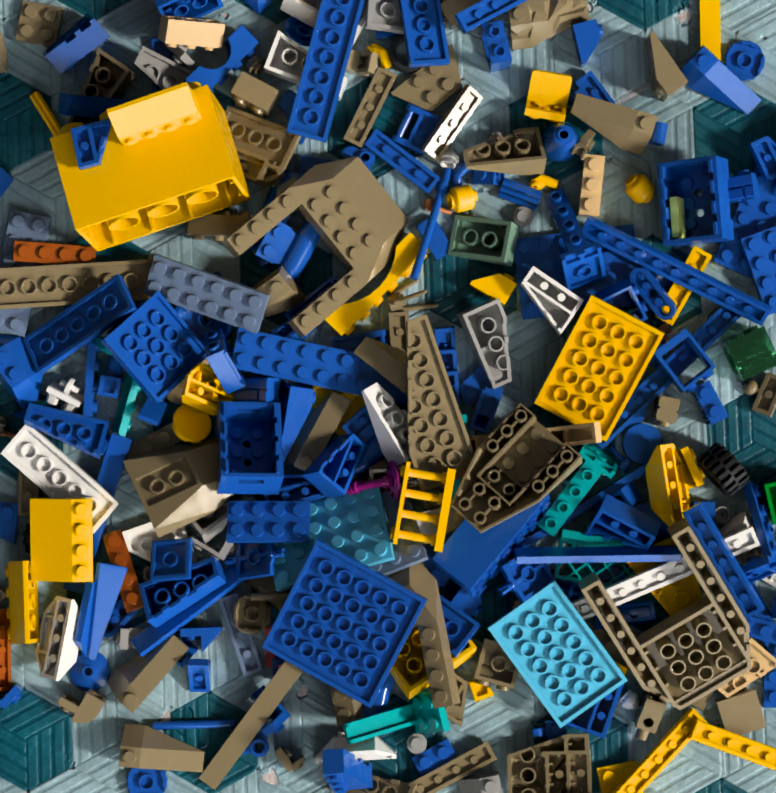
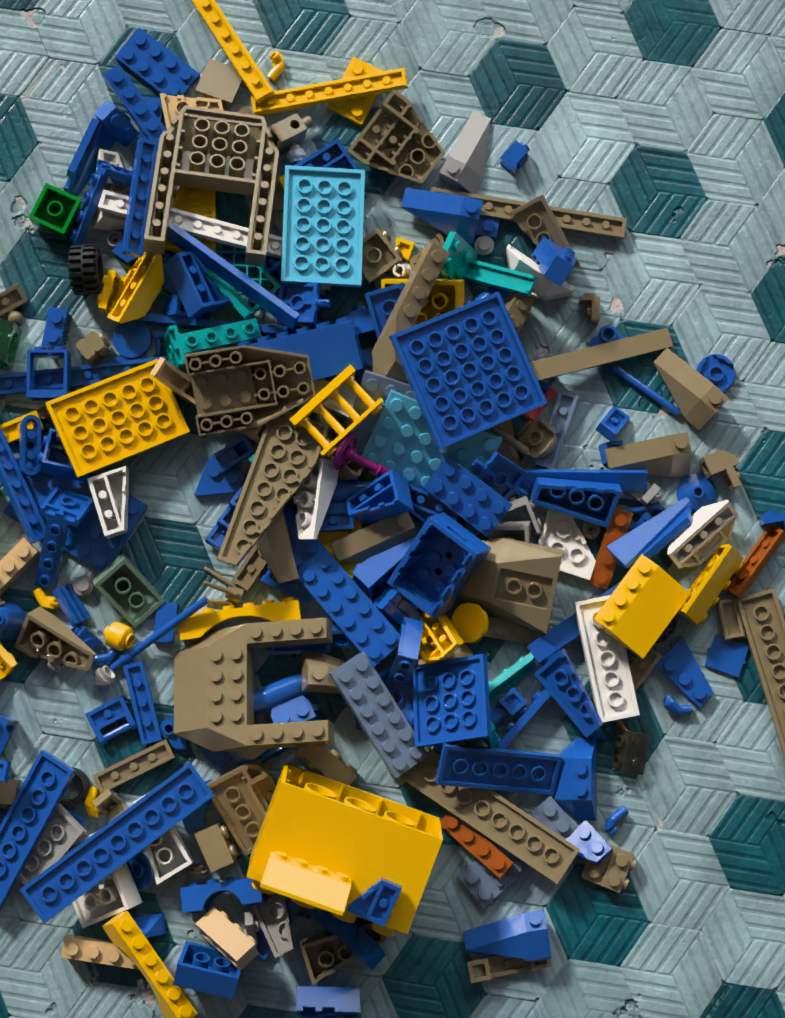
camera: 140 degrees left, 5 degrees down
yellow axle [30,91,61,137] -> none
white hips [46,378,84,413] -> none
blue slope [137,397,169,426] -> none
blue tile [150,538,193,582] -> none
blue slope [180,626,223,652] -> none
blue bracket [252,685,291,737] -> none
dark tan wing [391,44,462,113] -> none
plate [421,85,483,162] -> none
nougat hand [424,199,452,215] -> none
light grey wedge [457,298,512,389] -> none
yellow slope [469,273,517,306] -> none
blue plate [531,719,567,741] -> none
blue plate [593,601,656,630] -> none
none -> yellow arm [266,51,285,82]
none -> white pin [393,262,412,278]
none -> blue wedge [401,188,483,244]

